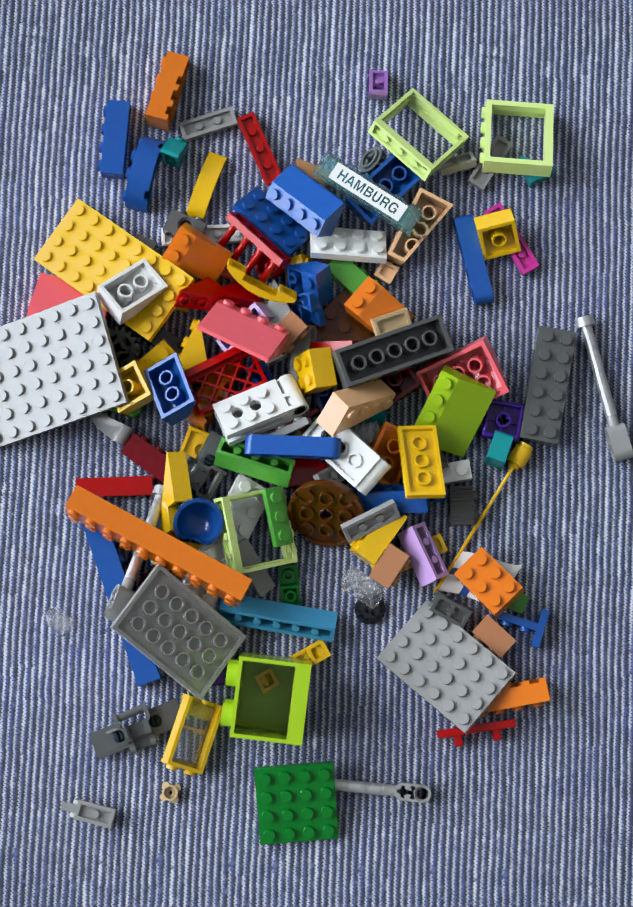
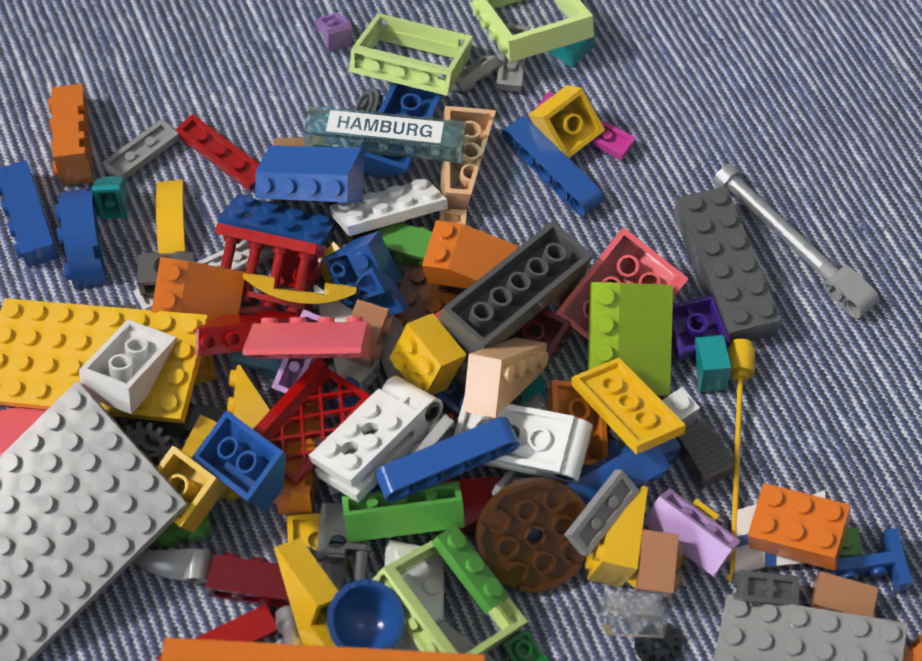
camera: 25 degrees left, 20 degrees down
tan tile [370,307,412,336] -> none

